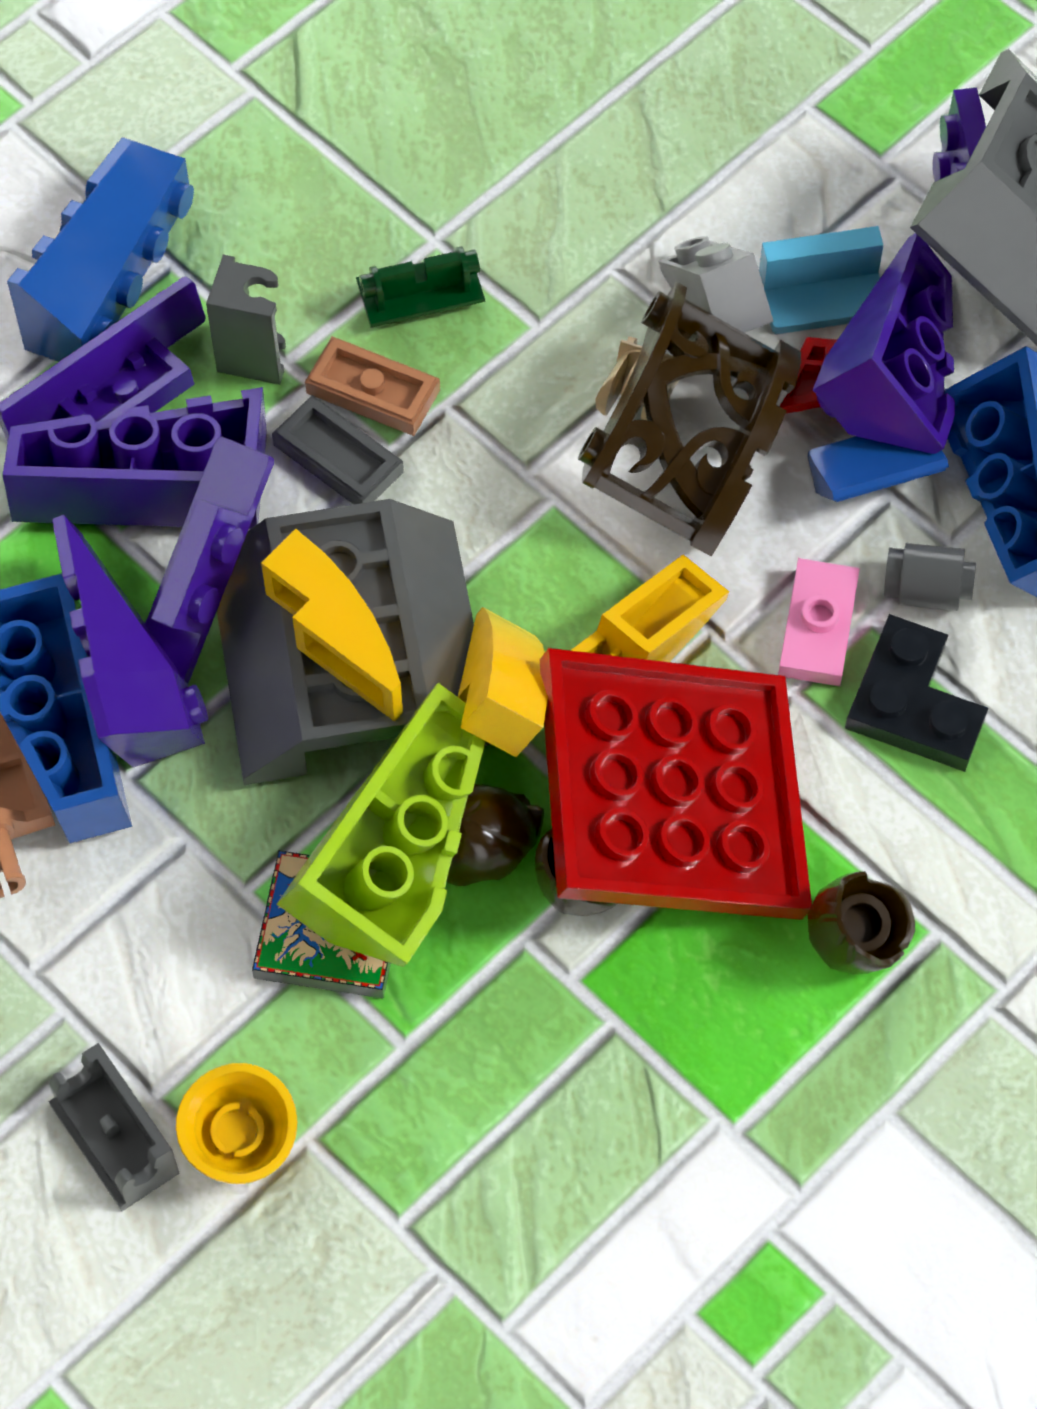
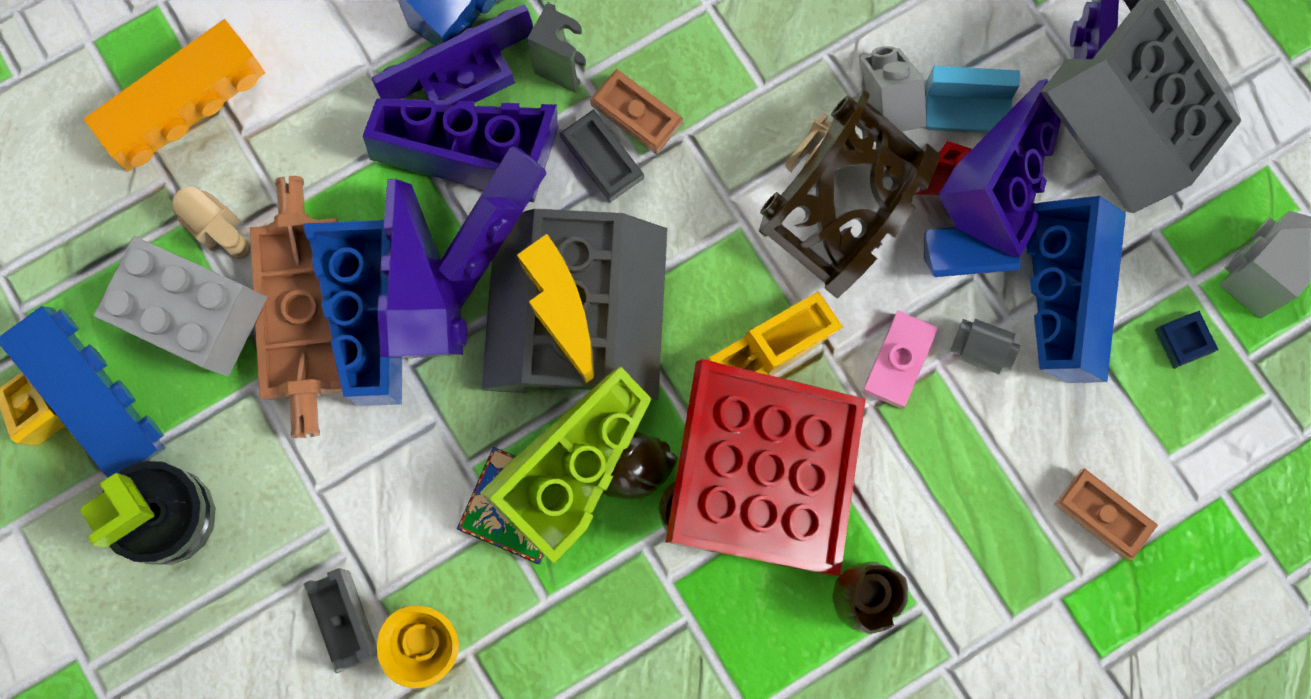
camera: 15 degrees right, 15 degrees up
dark green hinge [356,246,485,328] -> none
yellow slope [458,607,548,757] -> none
black plate [845,614,989,772] -> none

